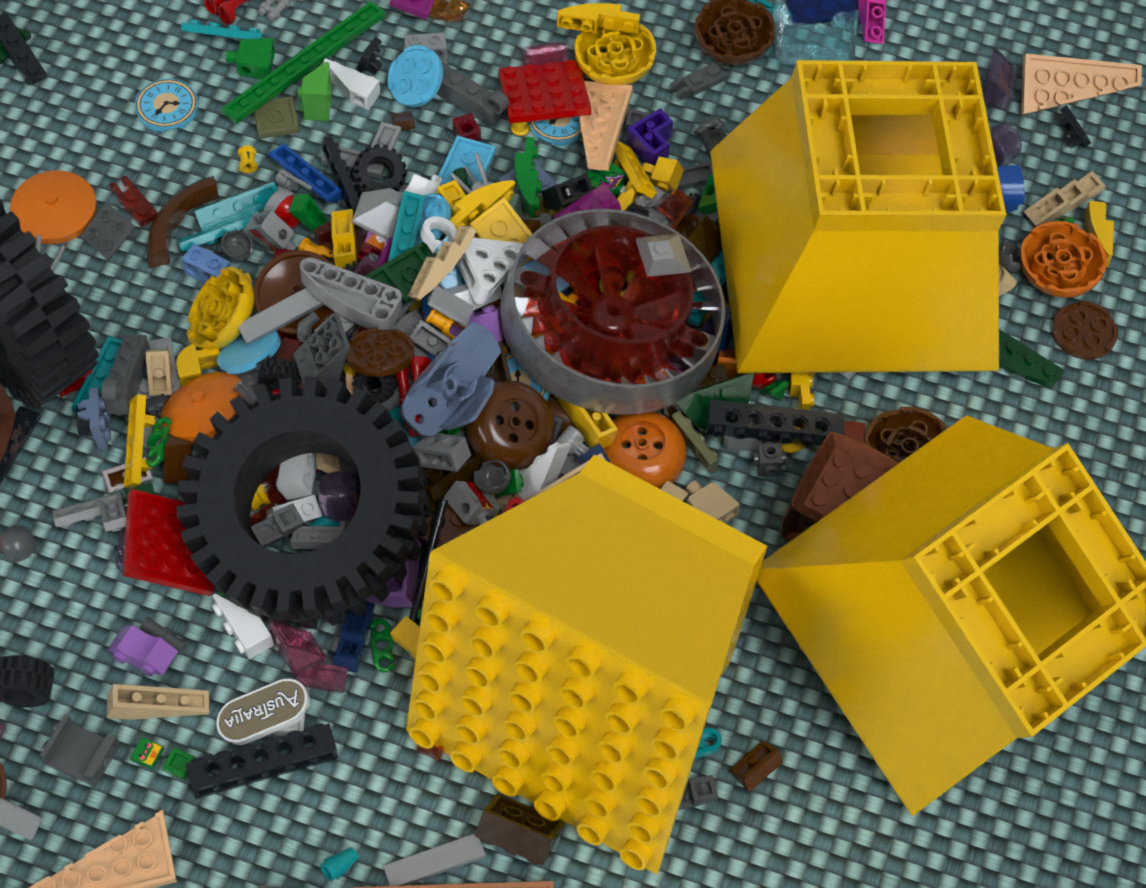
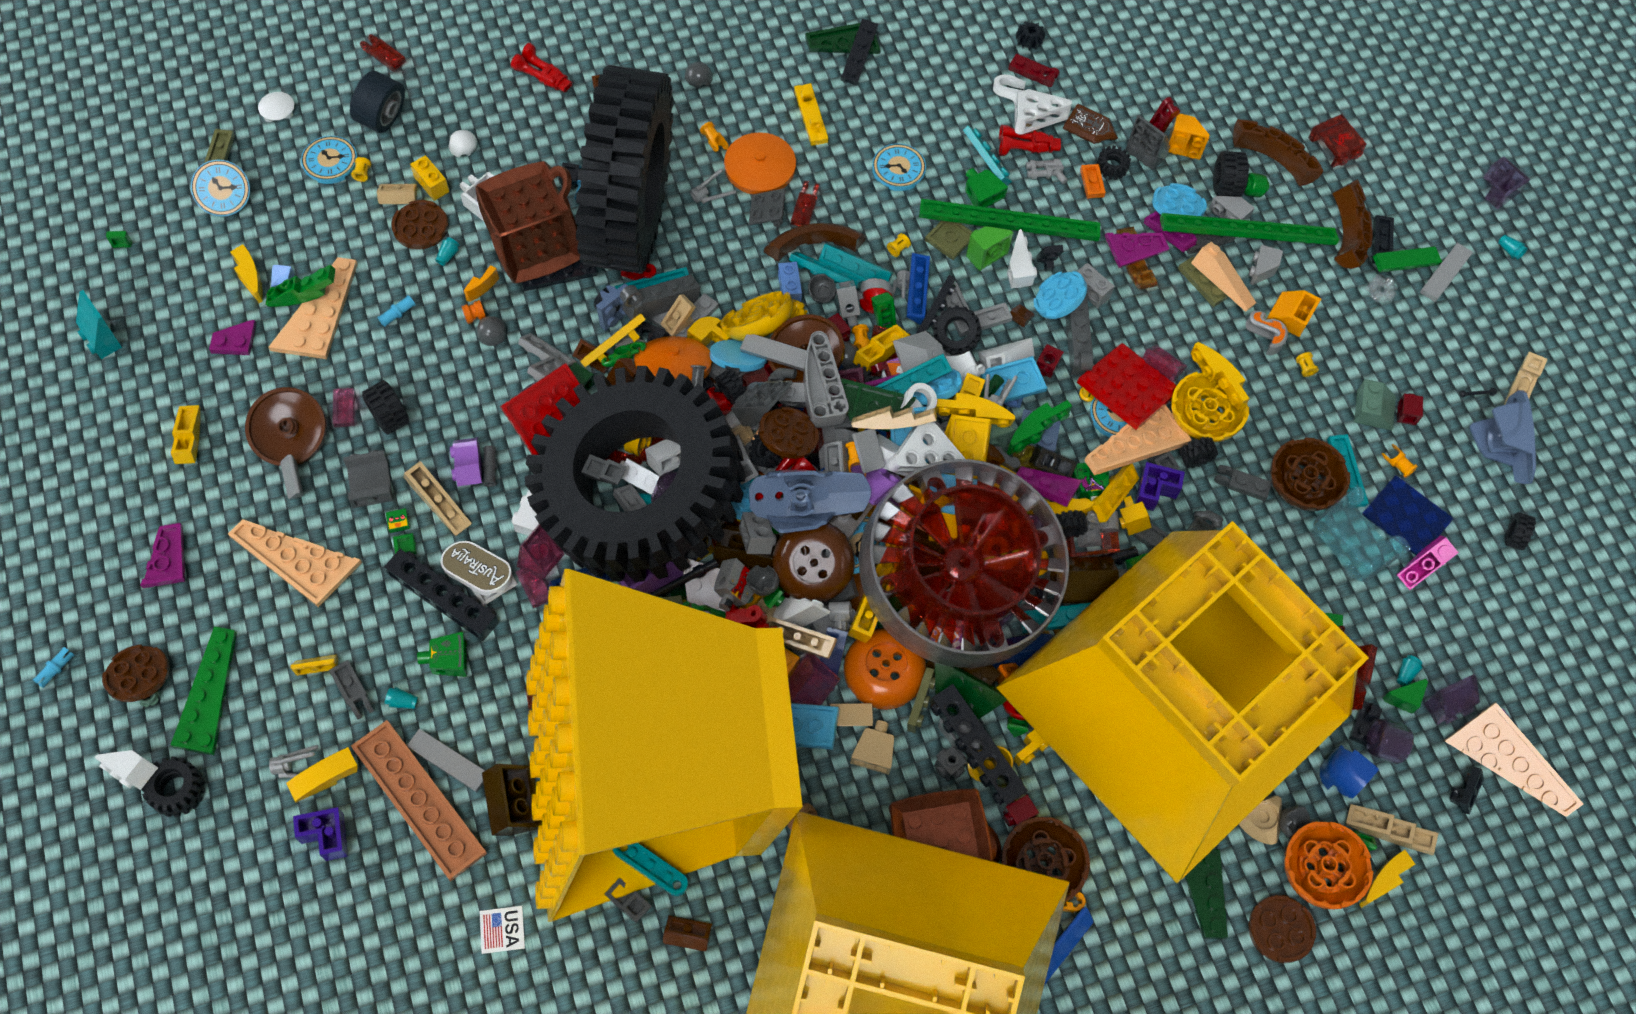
camera: 50 degrees right, 5 degrees up
light grey slope [636,234,691,277] -> none
none -> green torso [417,632,467,677]
none -> yellow hinge [794,83,828,146]
none -> white slope [978,338,1035,369]
none -> black tyre [1179,437,1219,468]

